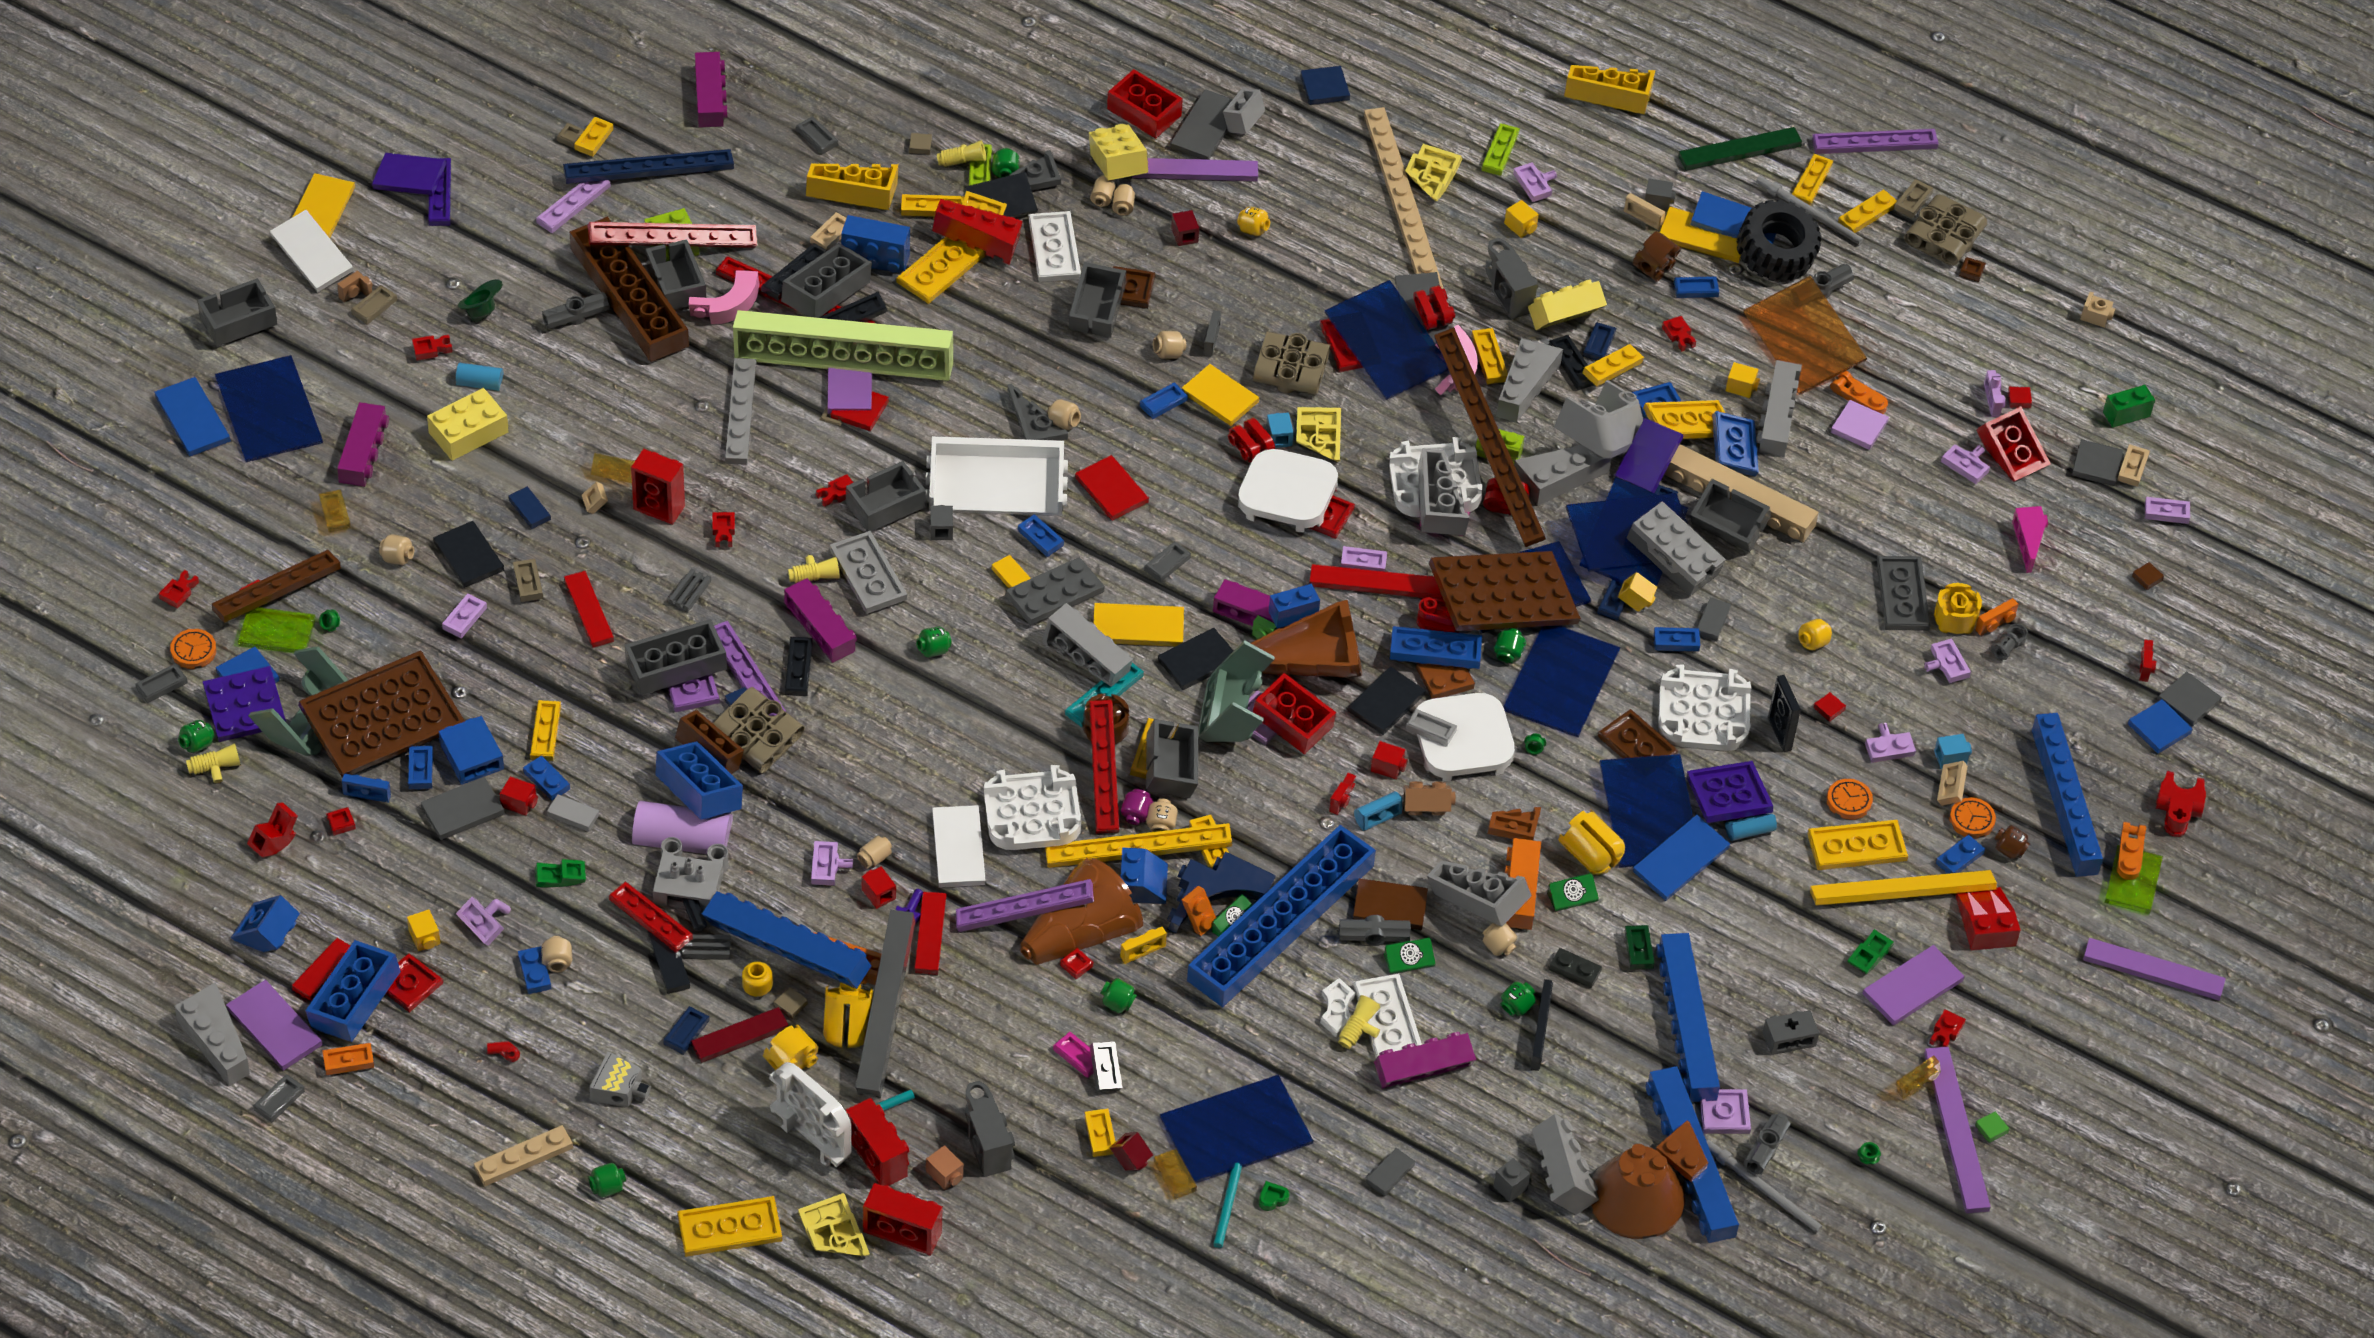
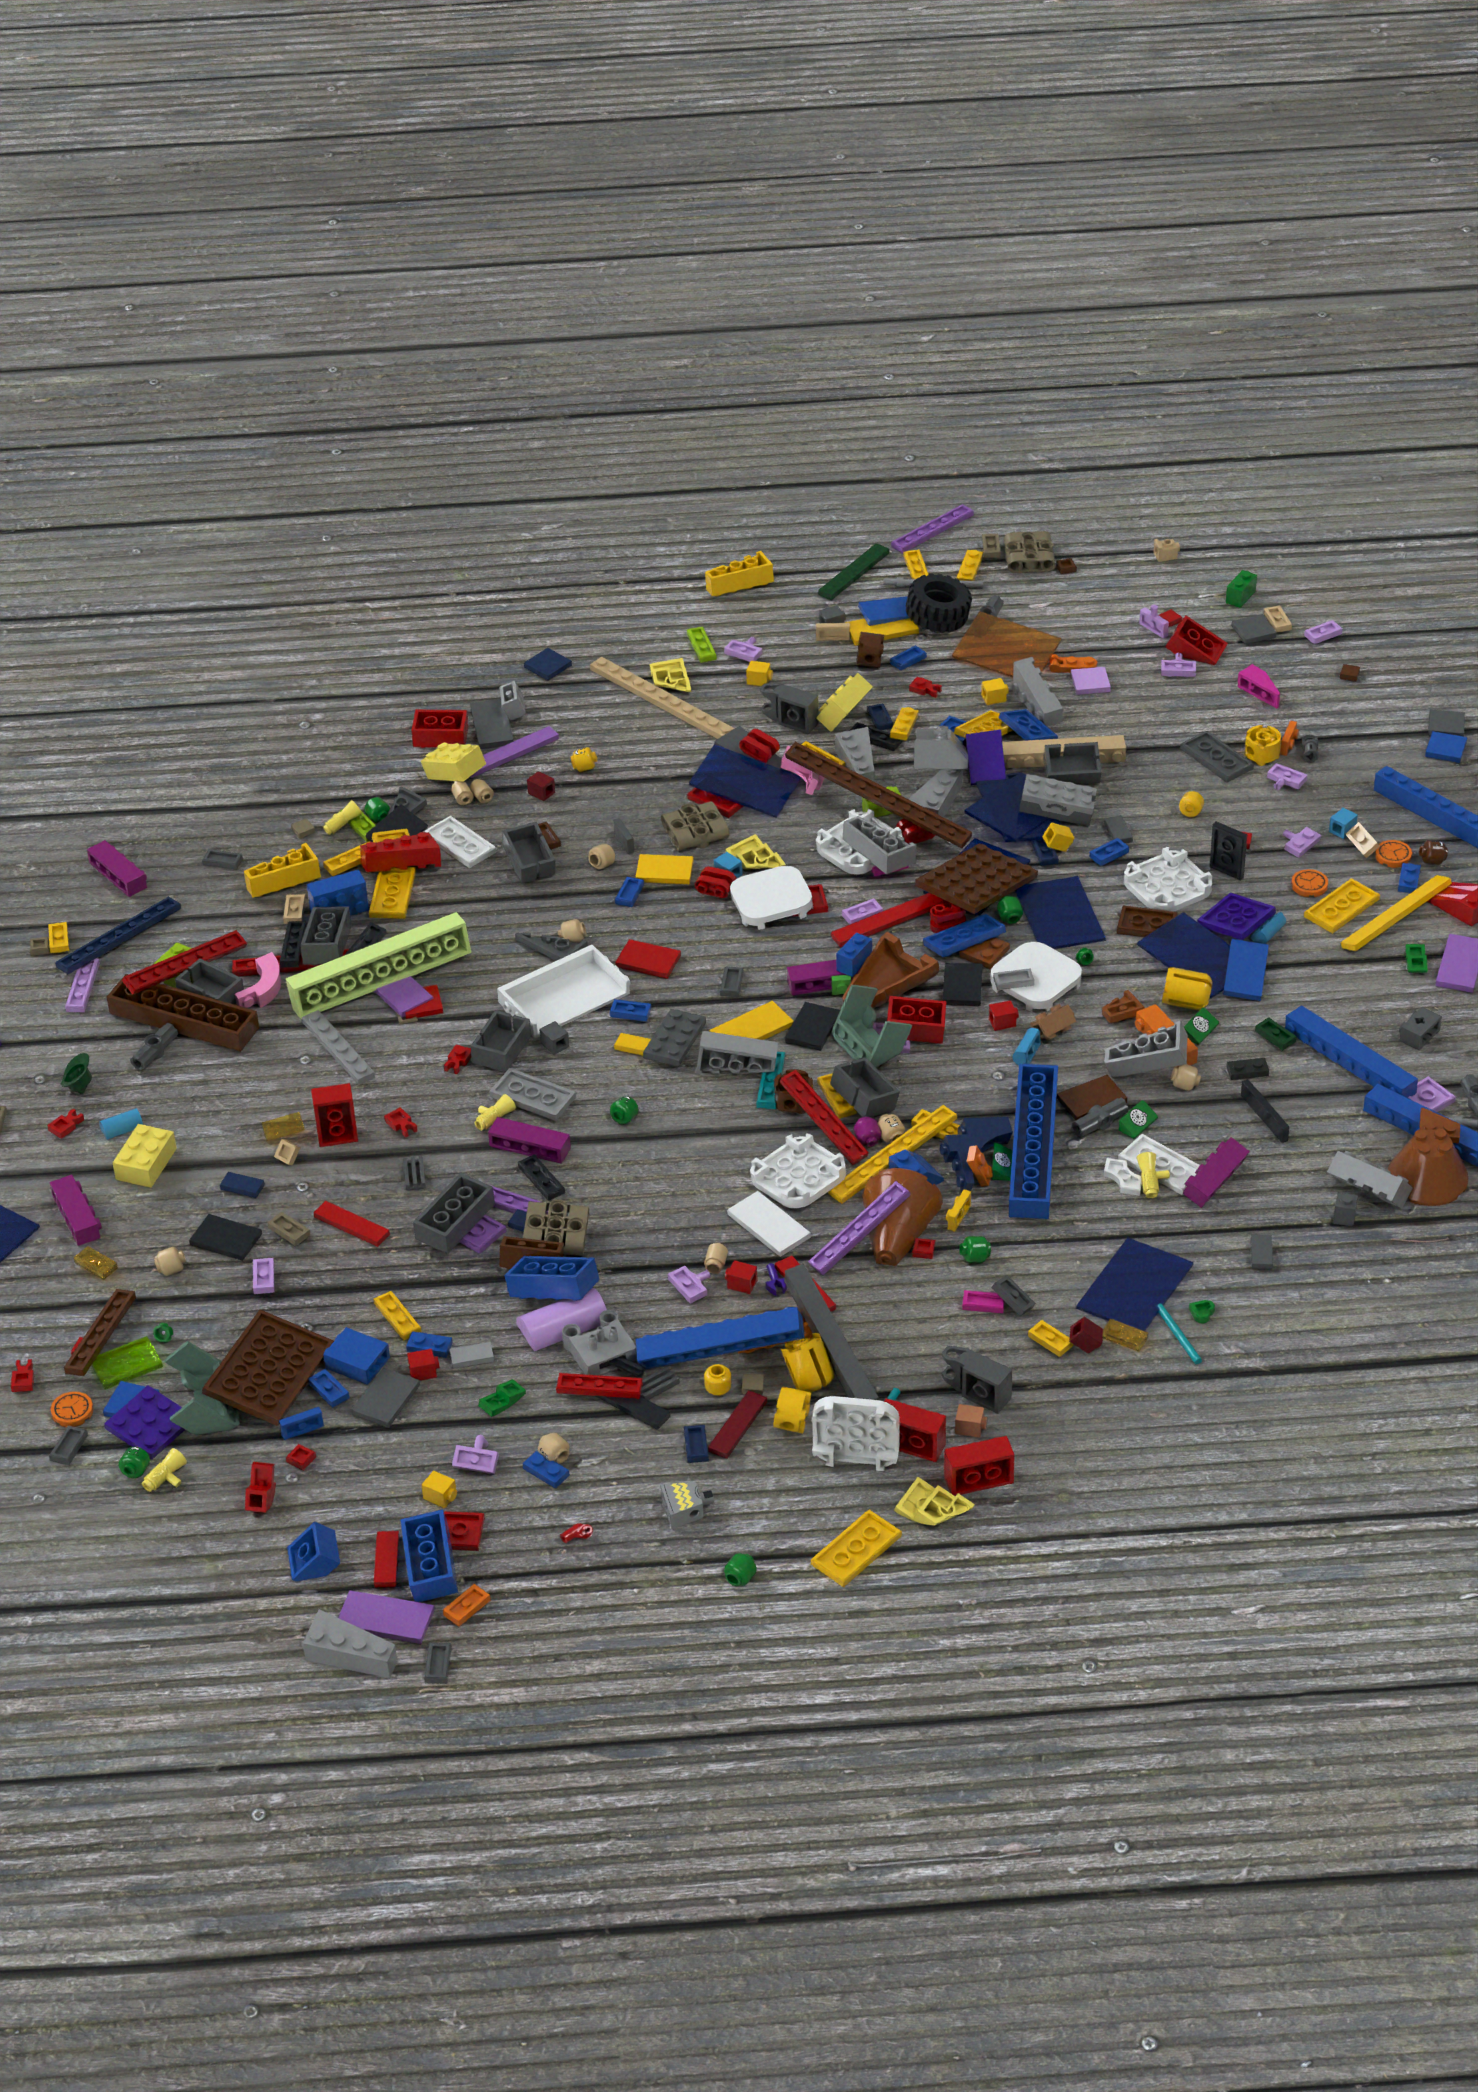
camera: 30 degrees left, 10 degrees down
tan plate [474,1125,573,1187] -> none
red plate [1329,772,1356,815] -> none
green head [1500,981,1536,1017] -> none
red plate [2139,639,2156,682] -> none

